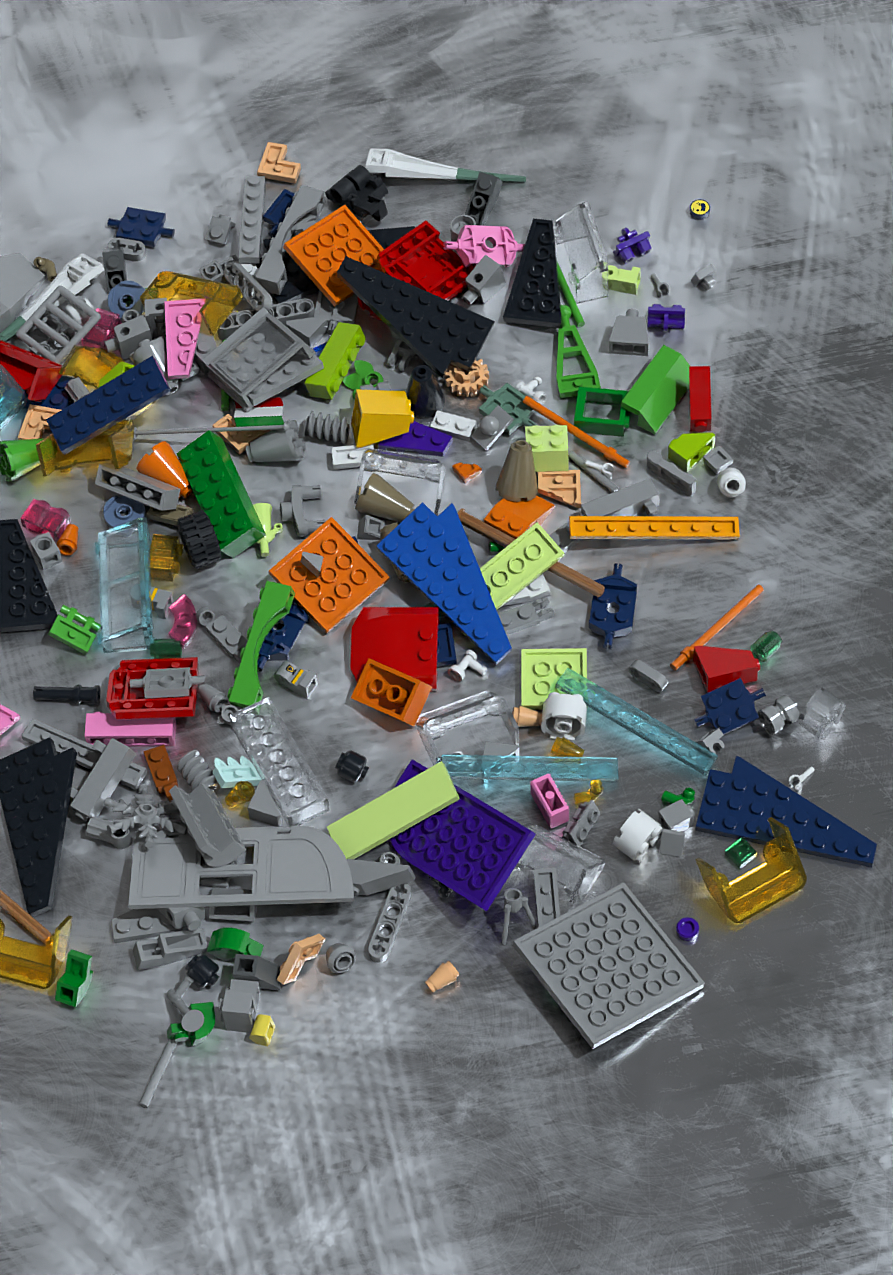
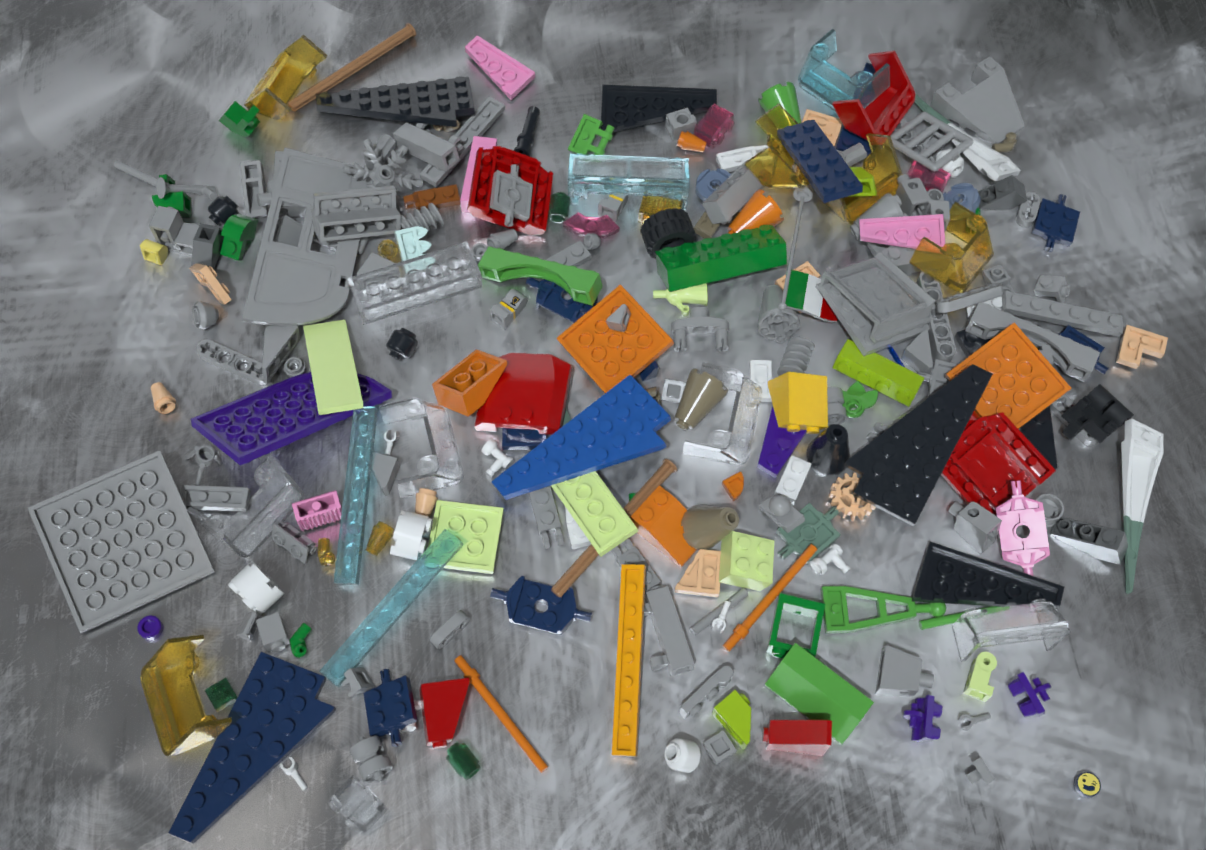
camera: 90 degrees right, 5 degrees up
none -> white hinge [716,145,773,172]

